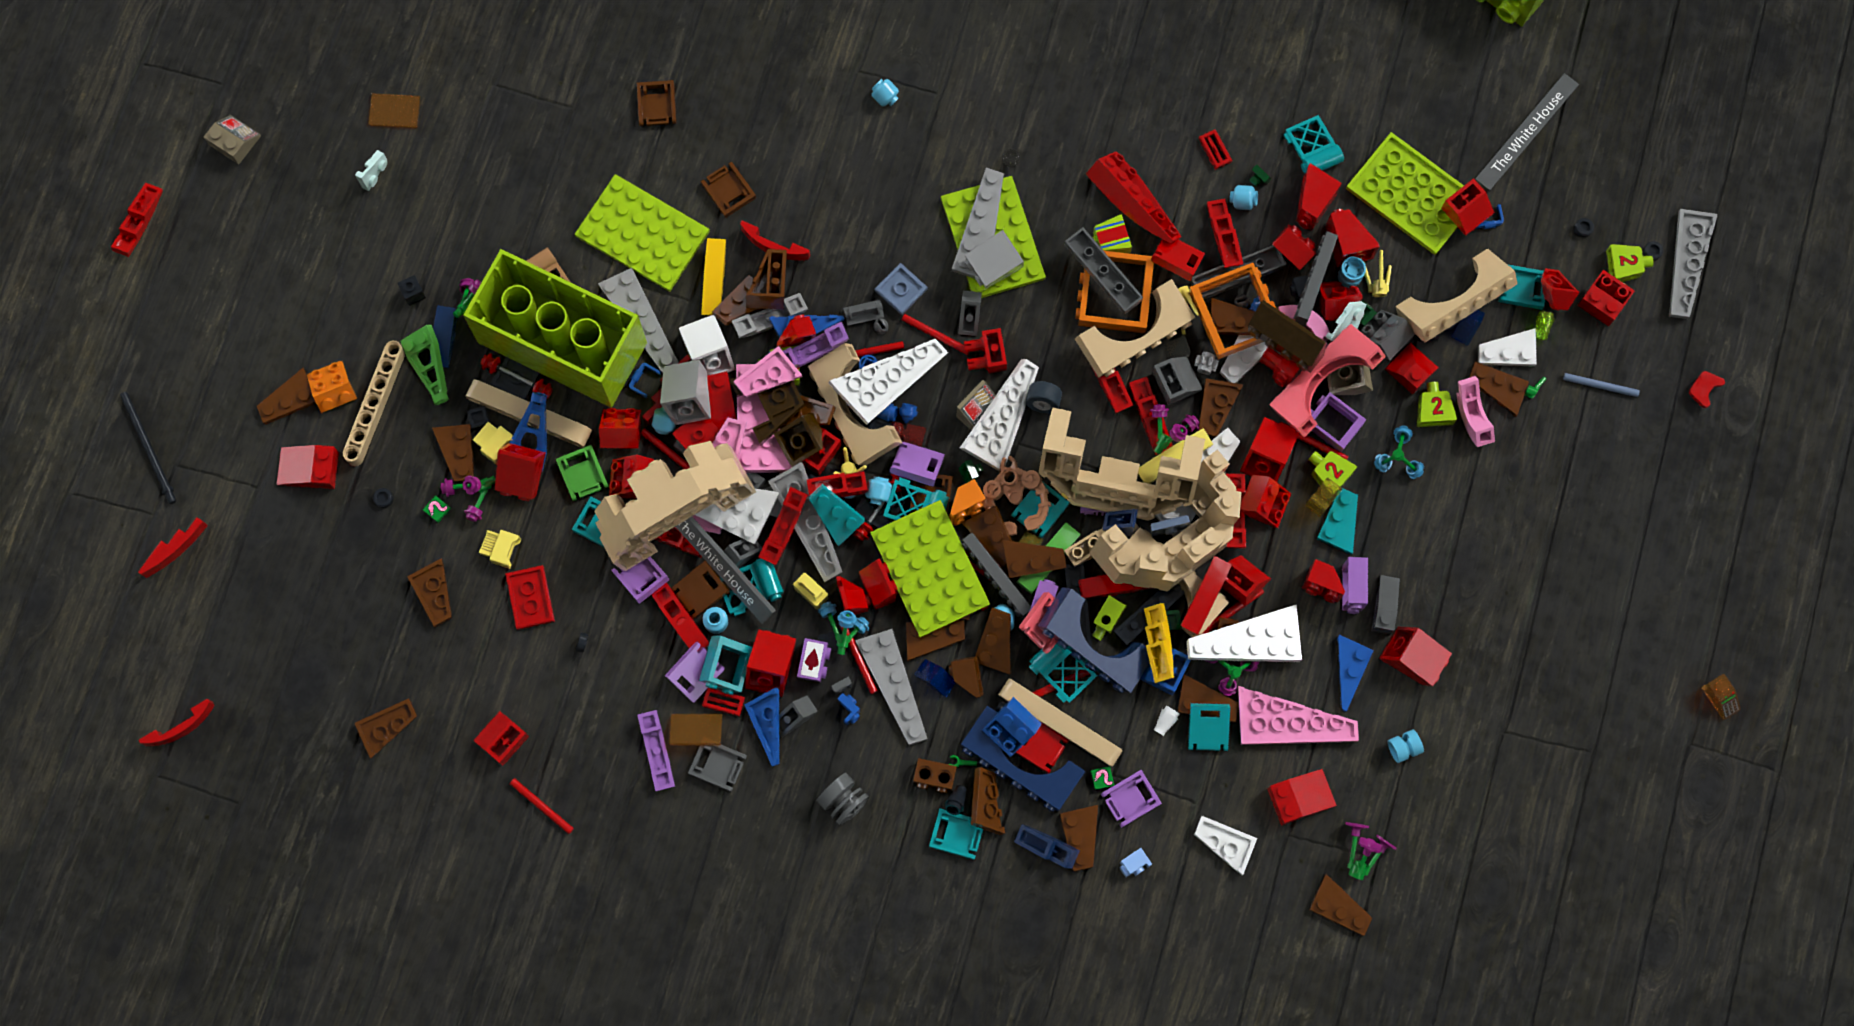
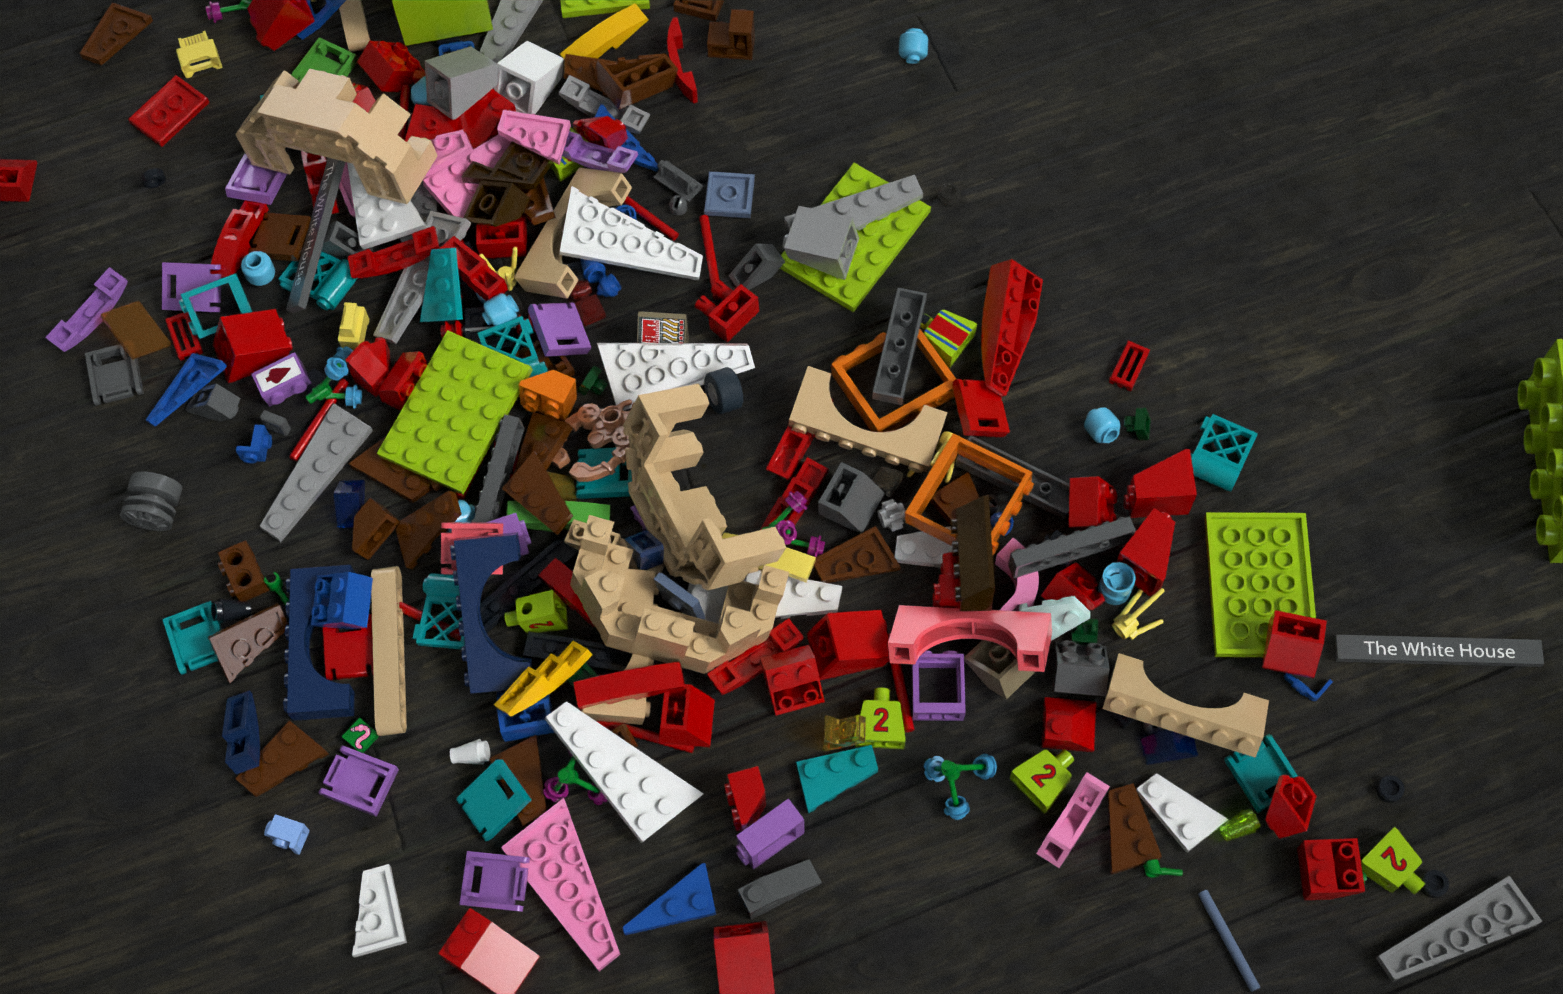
camera: 55 degrees right, 10 degrees down
red slope [1206,199,1243,268] -> none
none -> medium lavender container [460,851,530,912]
none -> reddish brown brick [707,9,755,60]

